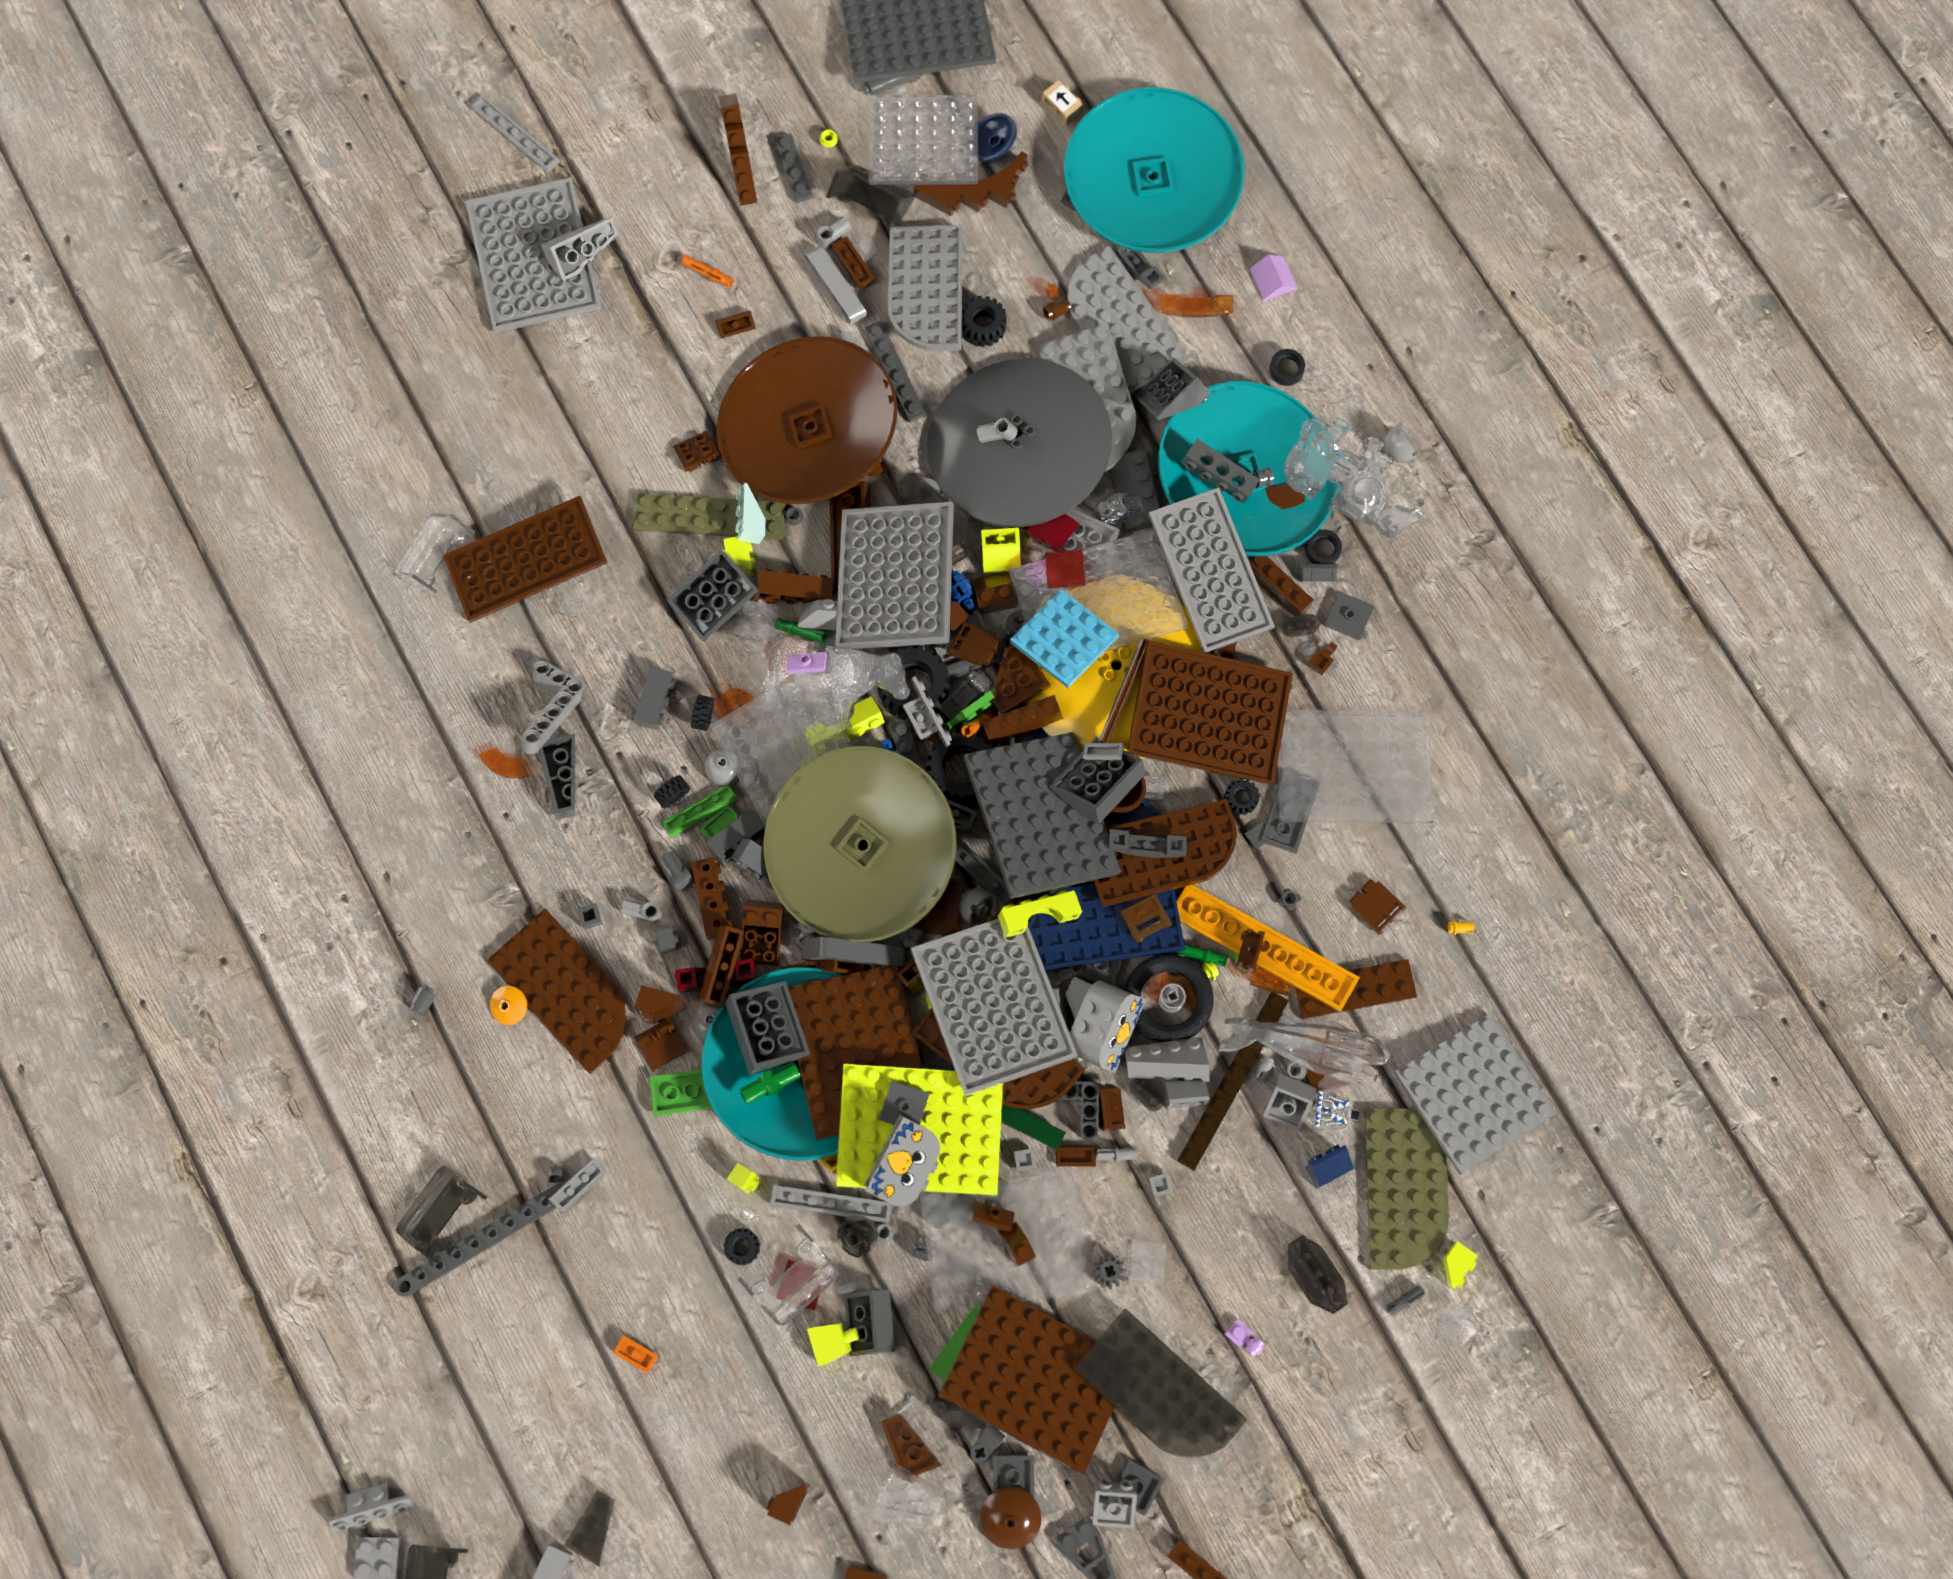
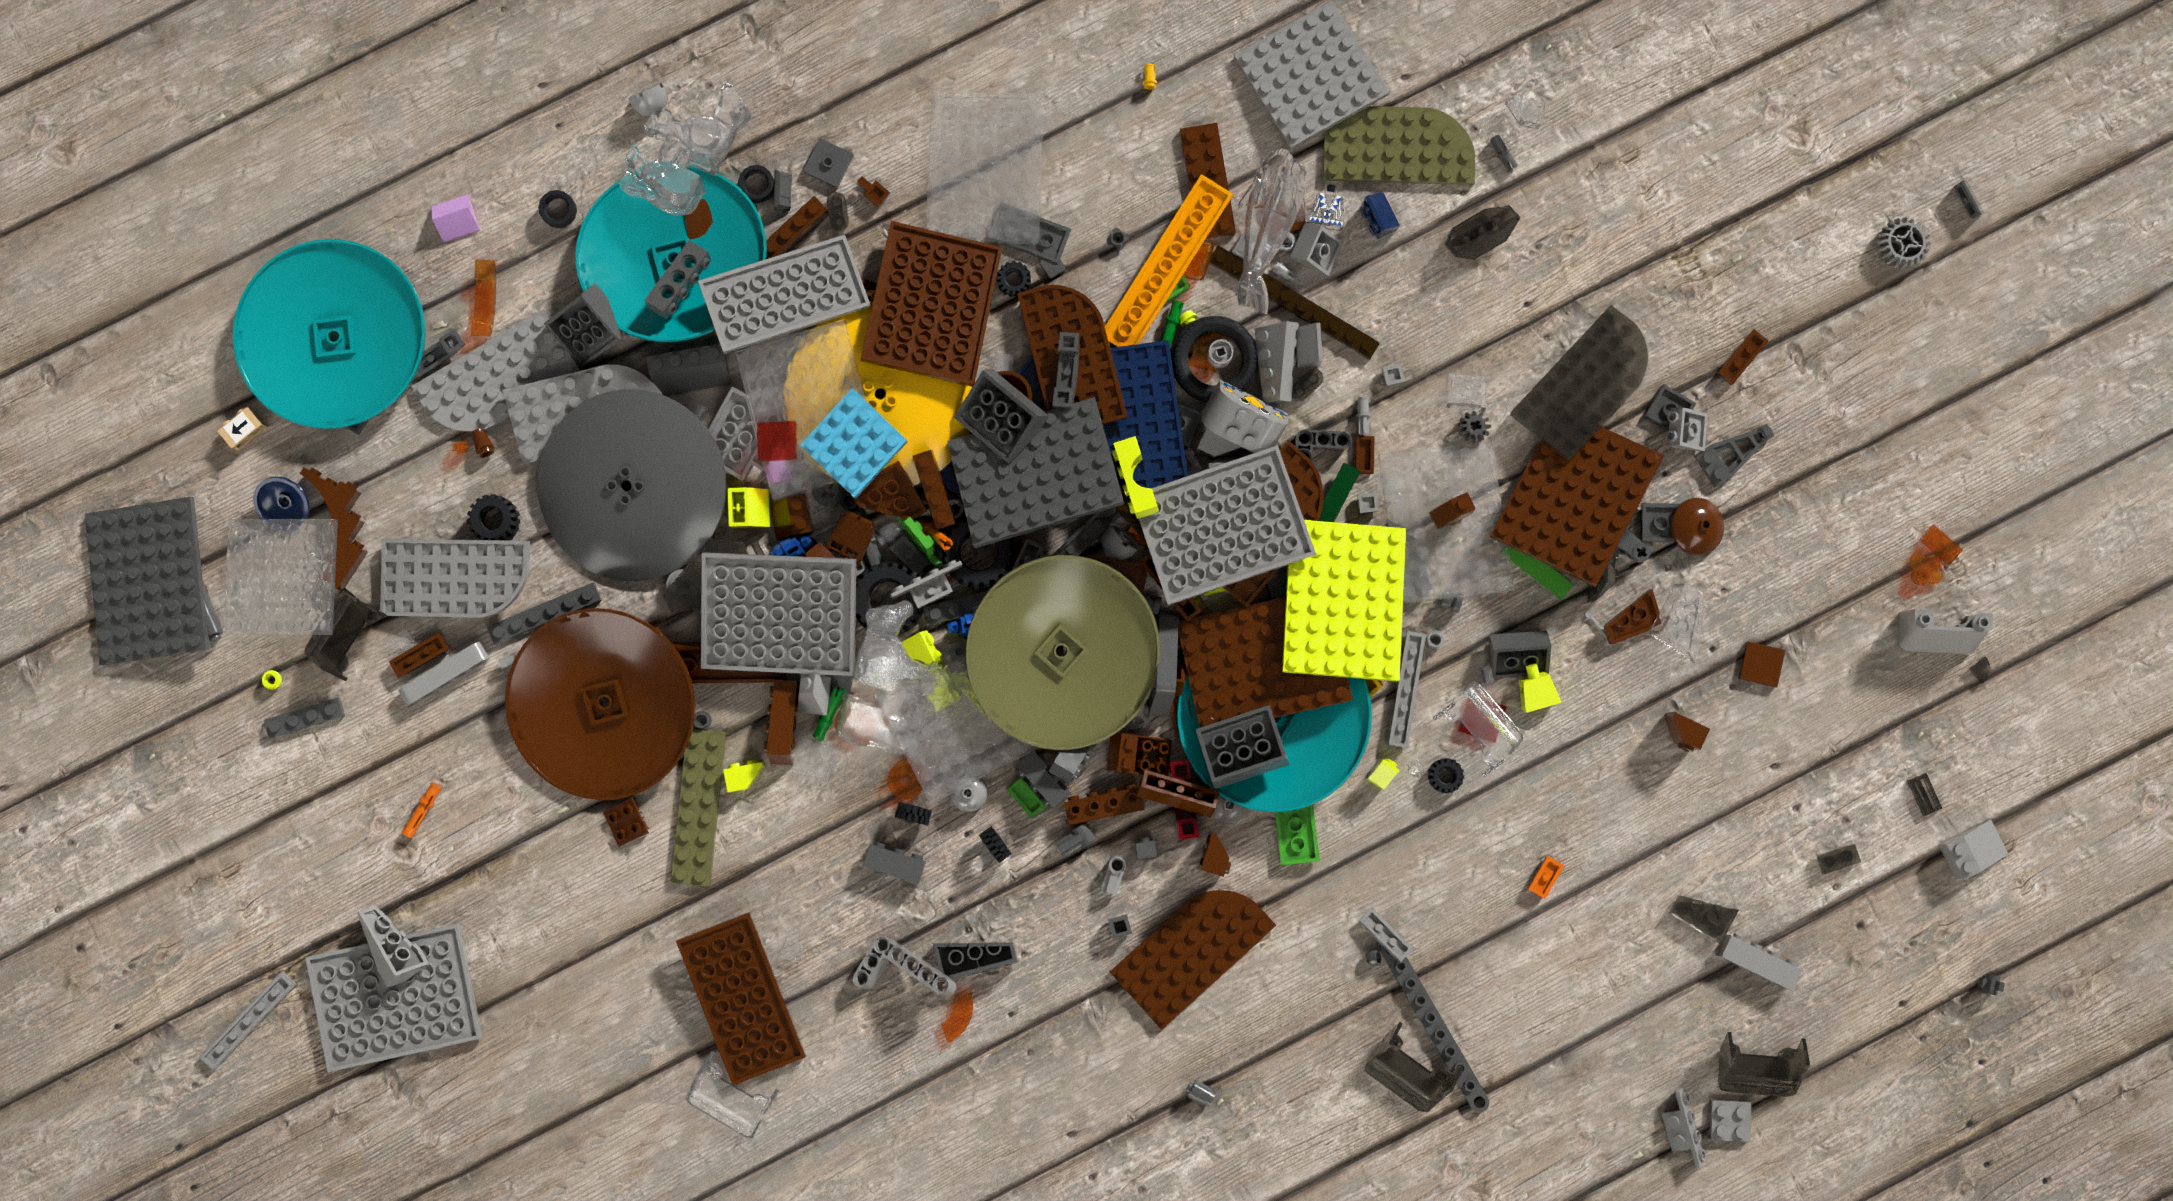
camera: 90 degrees left, 10 degrees up
light orange dish [490,986,527,1025] -> none
reddish brown hinge [634,1018,687,1071] -> none
bright green tile [662,785,738,838] -> none
dark grey slope [667,549,759,642] -> none
reddish brown slope [715,310,756,339] -> none
reddish brown arch [719,93,758,206] -> none
light aqua slope [736,483,765,544] -> none
green piece [739,1062,801,1105] -> none
lavender plate [786,652,827,674] -> none
light grey piece [817,216,852,249] -> none
clear smoke cylinder [837,1216,878,1258] -> none
light grey brick [863,1115,940,1206] -> none
dark grey plate [878,1081,930,1125] -> none
reddish brown plate [972,1201,1015,1232] -> none
light grey piece [977,418,1018,443] -> none
dark red slope [1026,514,1080,553] -> none
light grey tile [1083,743,1124,760] -> none
clear torso [1098,493,1144,526] -> none
reddish brown axle [1099,638,1149,743] -> none
reddish brown hinge [1099,1088,1126,1131] -> none
clear orange plate [1120,894,1172,943] -> none
lavender plate [1224,1319,1264,1357] -> none
reddish brown hinge [1235,929,1265,974] -> none
dark grey wheel [1252,467,1274,488] -> none
clear plate [1299,642,1318,657] -> none
reddish brown plate [1349,879,1406,935] -> none
neon yellow slope [1443,1241,1478,1290] -> none

